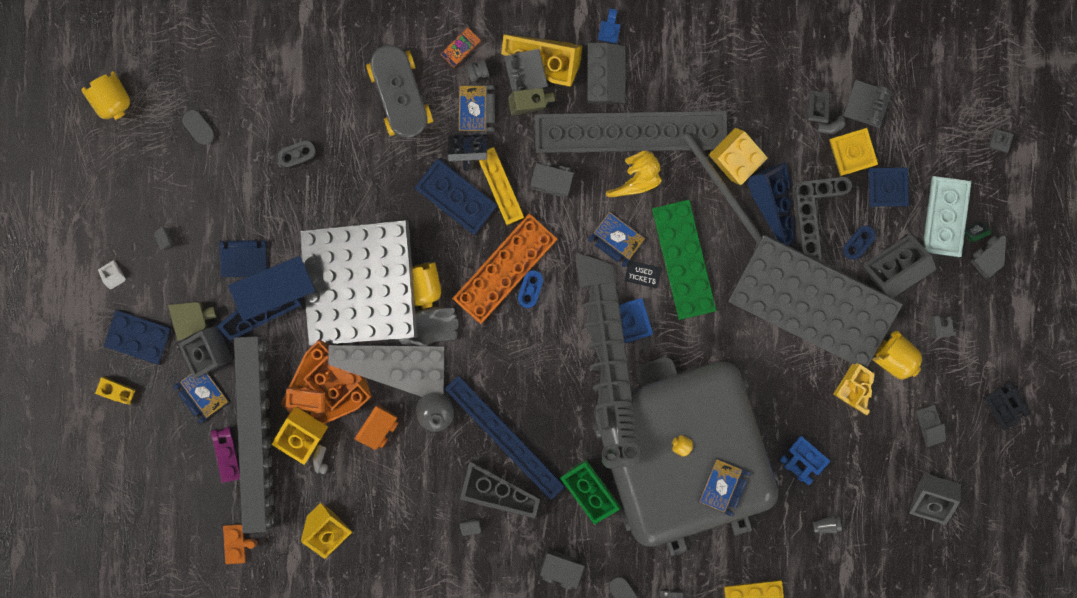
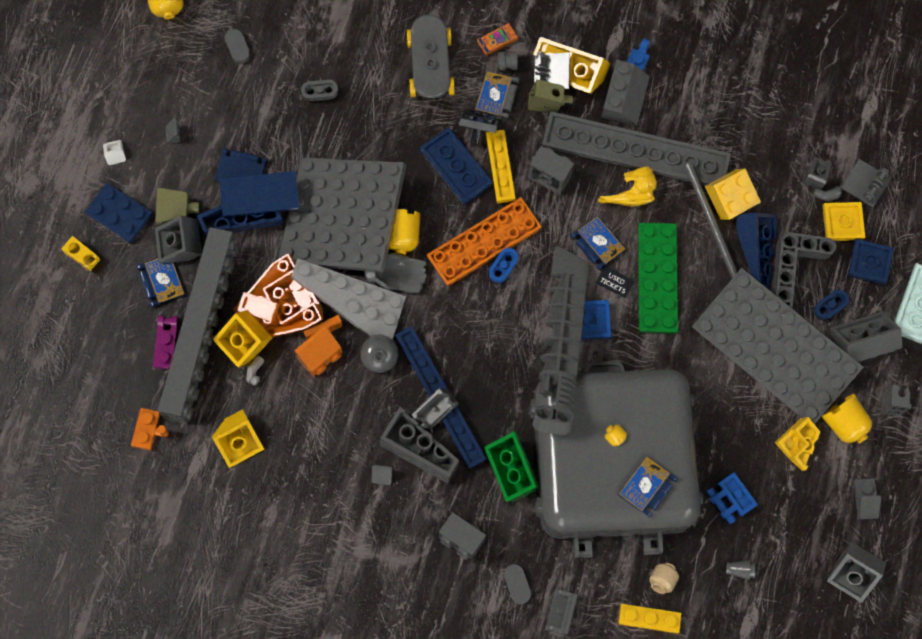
camera: 15 degrees right, 15 degrees down
none -> orange tile [303,315,342,340]
none -> dark grey hinge [412,388,459,430]
none -> tan head [649,563,679,594]

